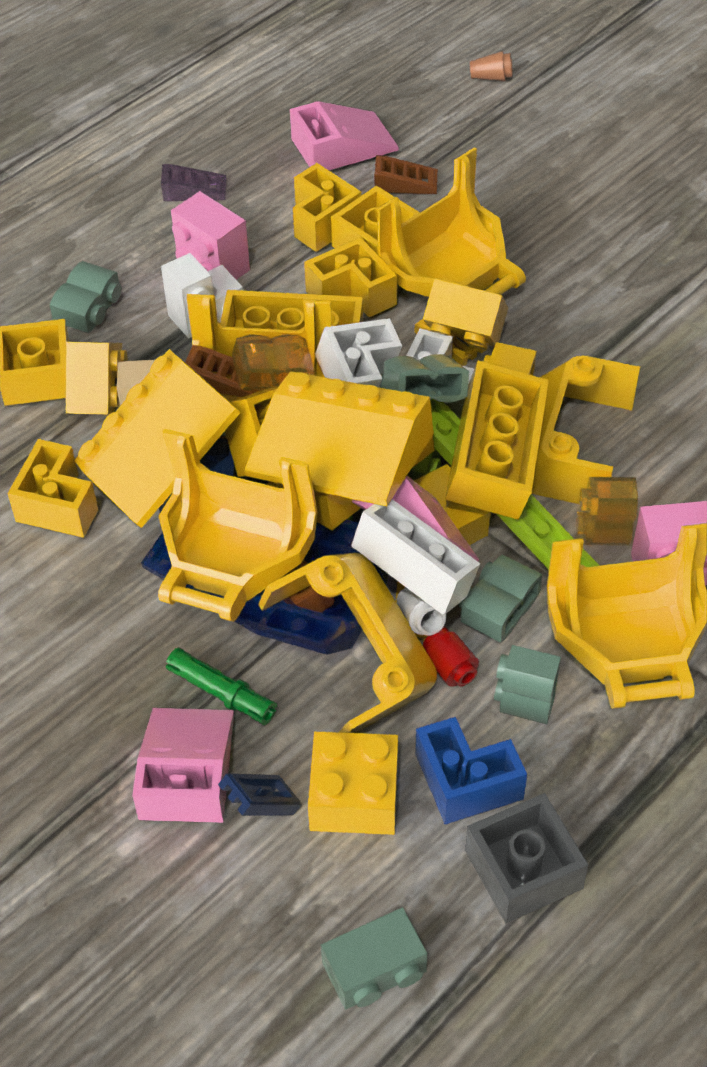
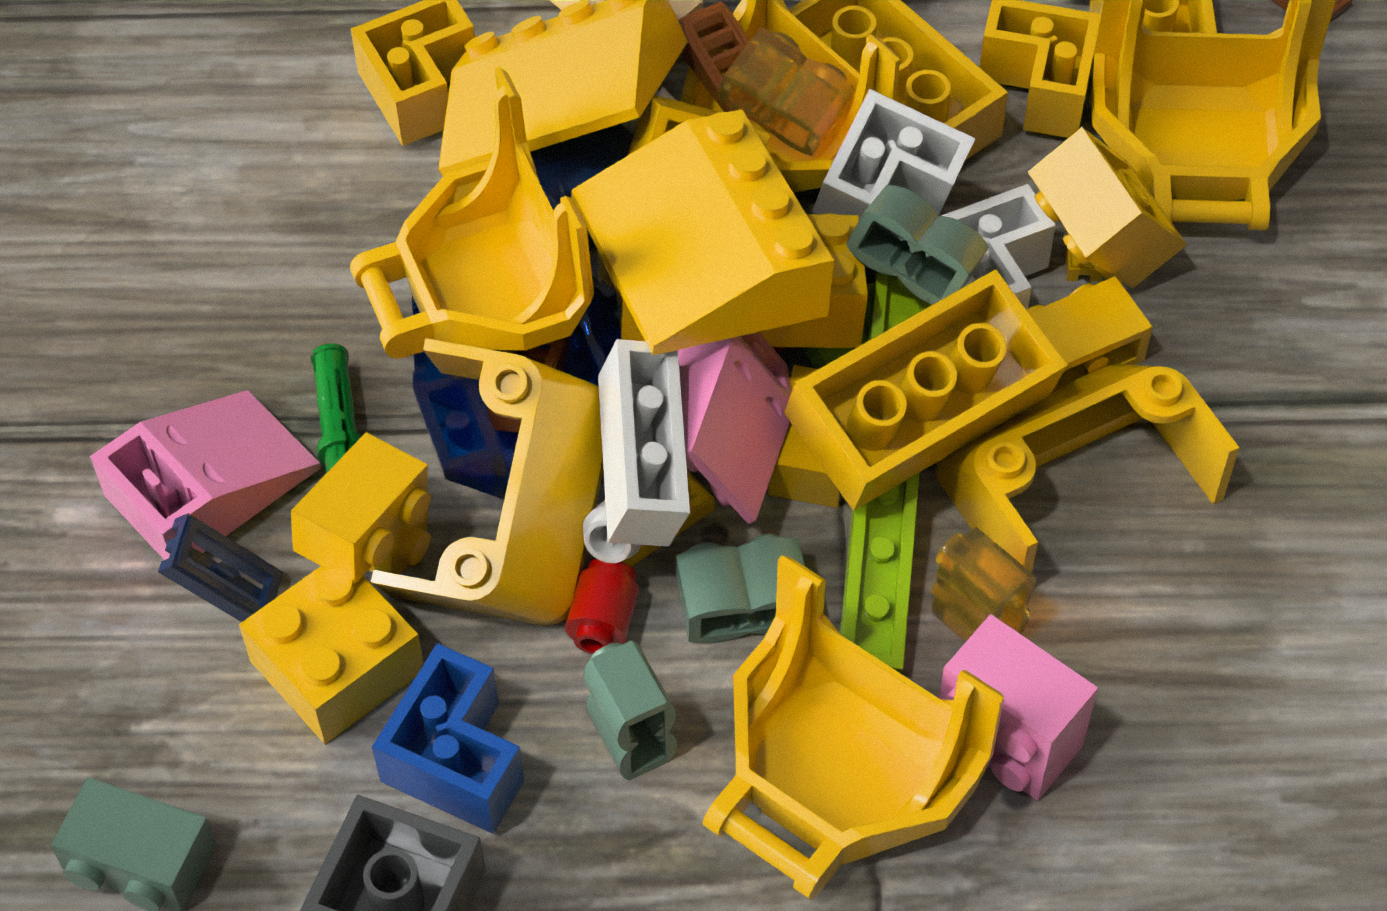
camera: 45 degrees right, 5 degrees up
none -> yellow brick [291,432,431,584]

